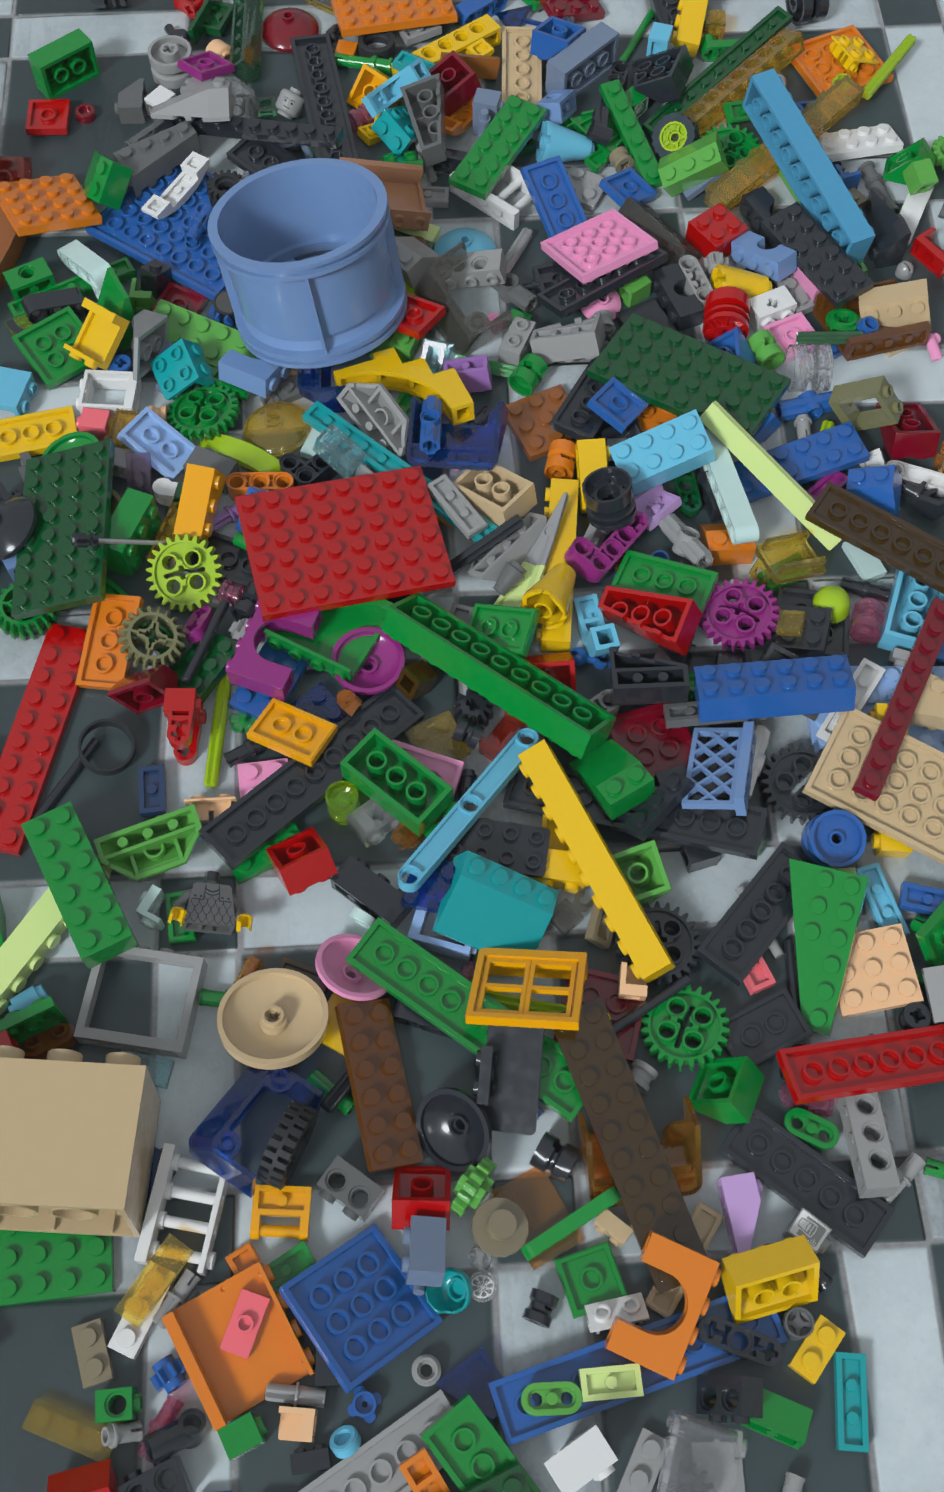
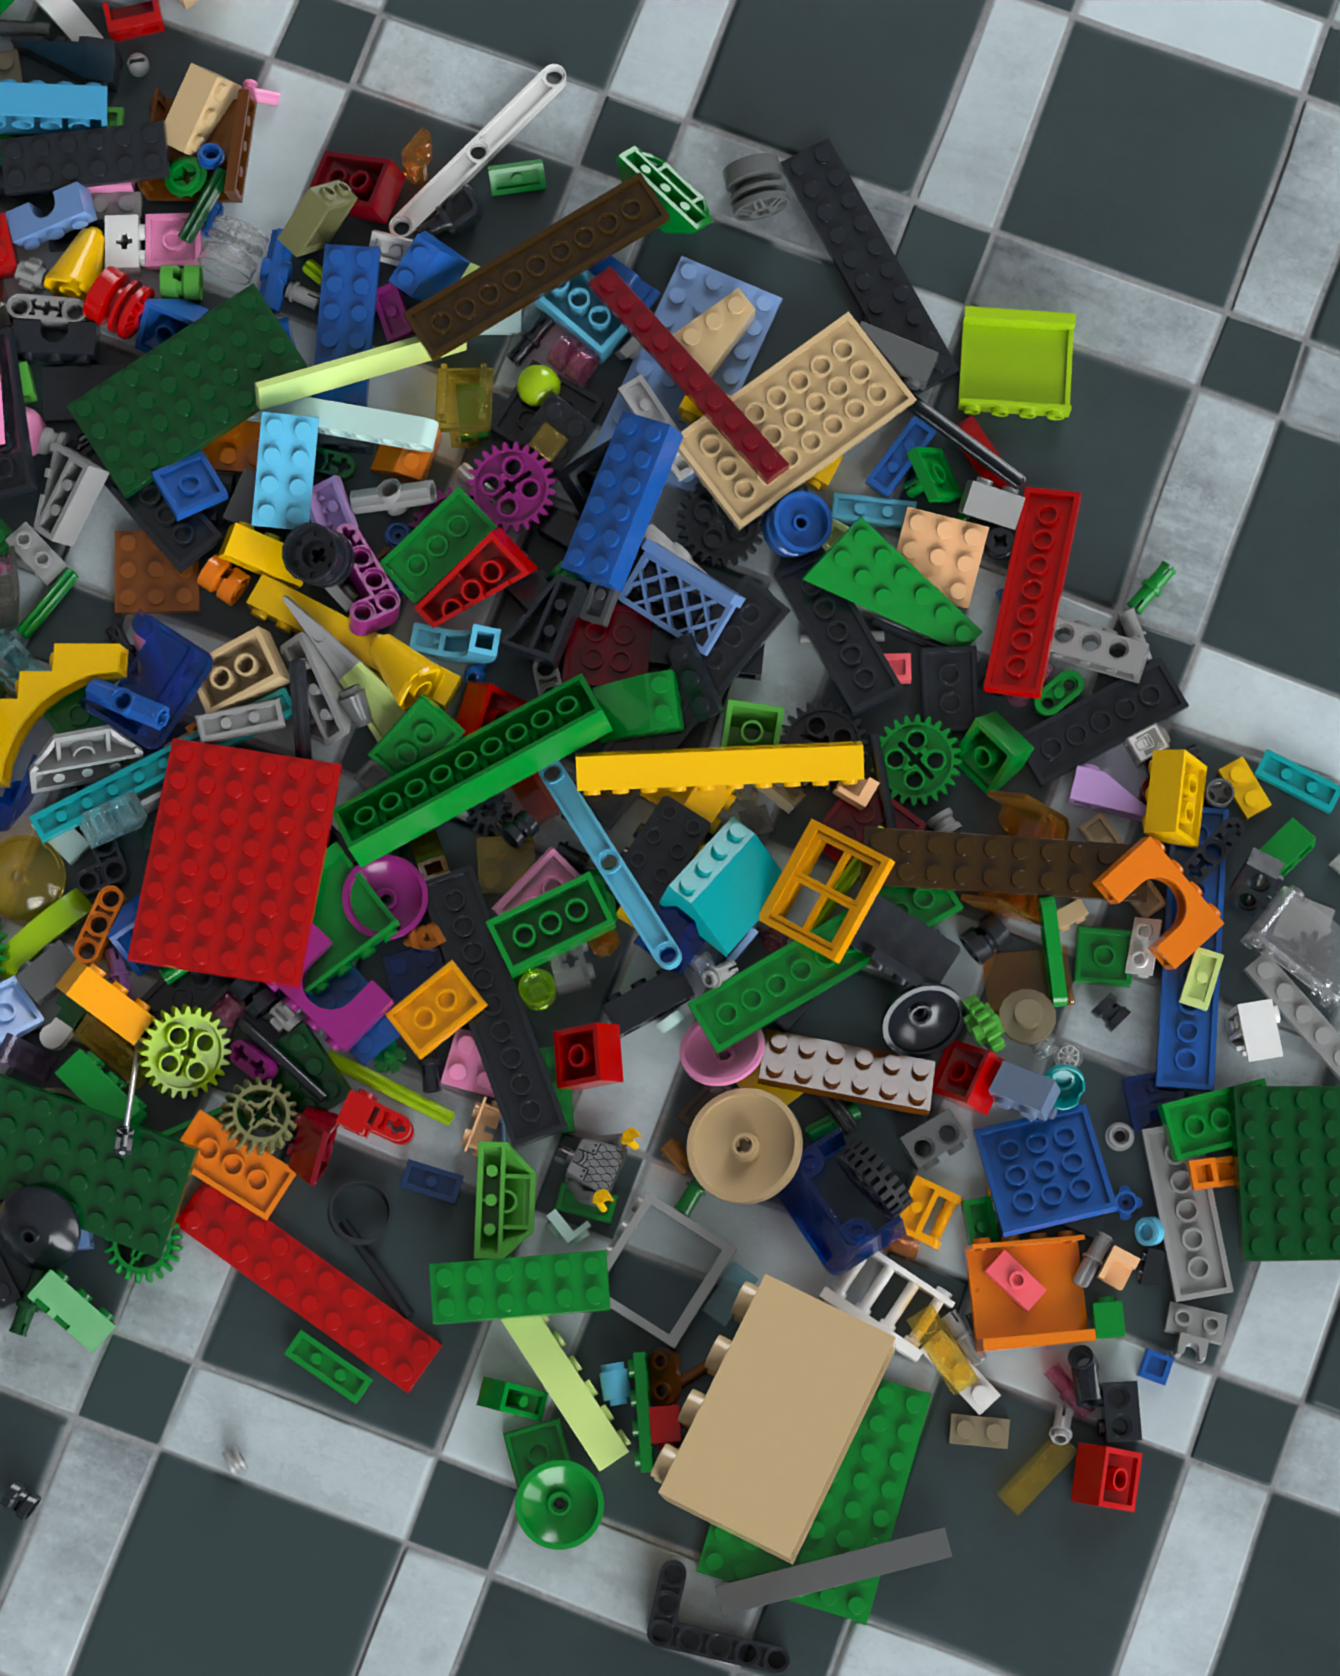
camera: 65 degrees left, 15 degrees up
green brick [95,1386,143,1424] -> none
blue gear [150,1354,187,1394] -> none
orange tile [225,1241,264,1275] -> none
medium lavender slope [443,354,492,393] -> none
green wheel [508,353,548,397] -> none
bright green plate [521,1381,583,1416] -> none
none -> clear hinge [690,950,715,975]
none -> light grey pin [701,959,738,988]
none -> clear orange pin [882,1232,920,1261]

